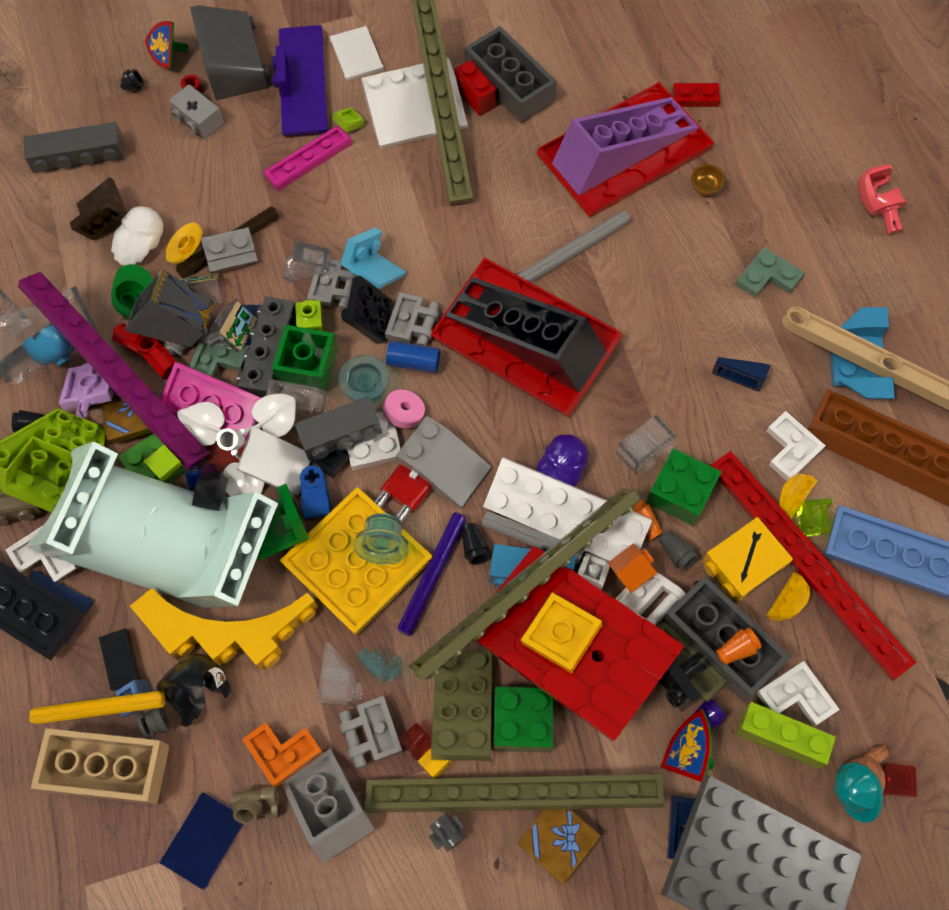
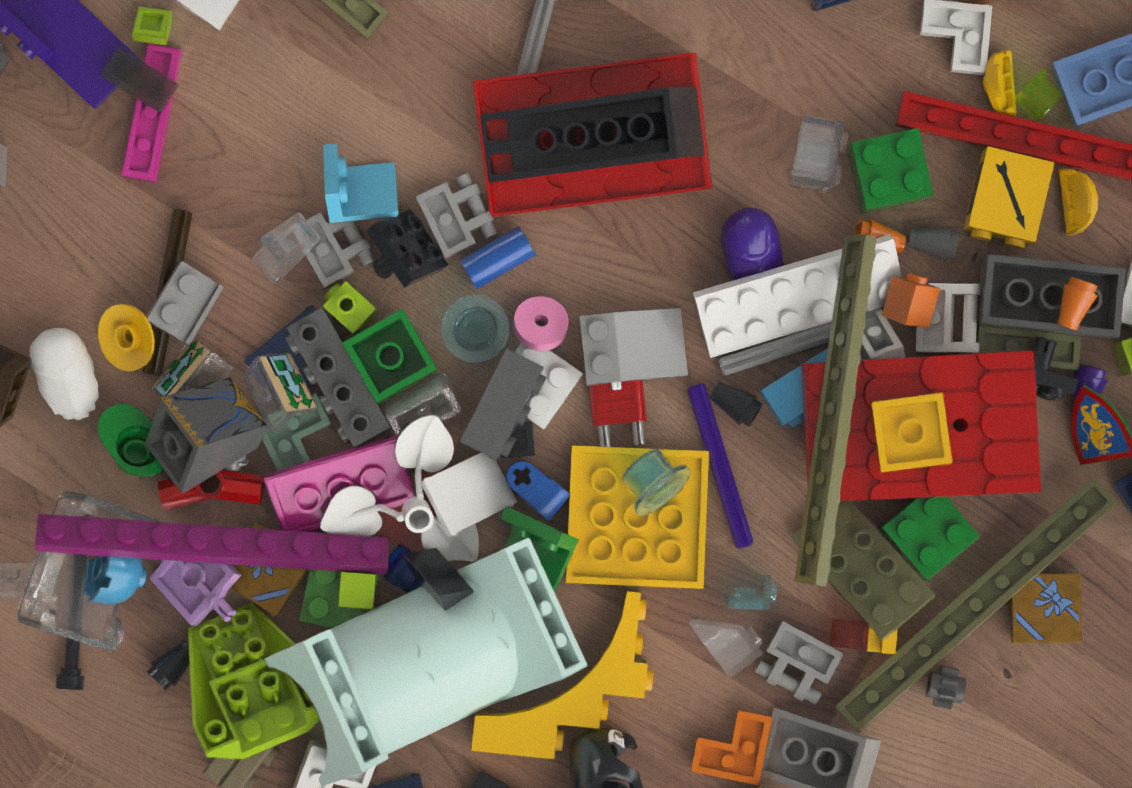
camera: 40 degrees left, 20 degrees up
none -> clear smoke plate [100,47,179,114]

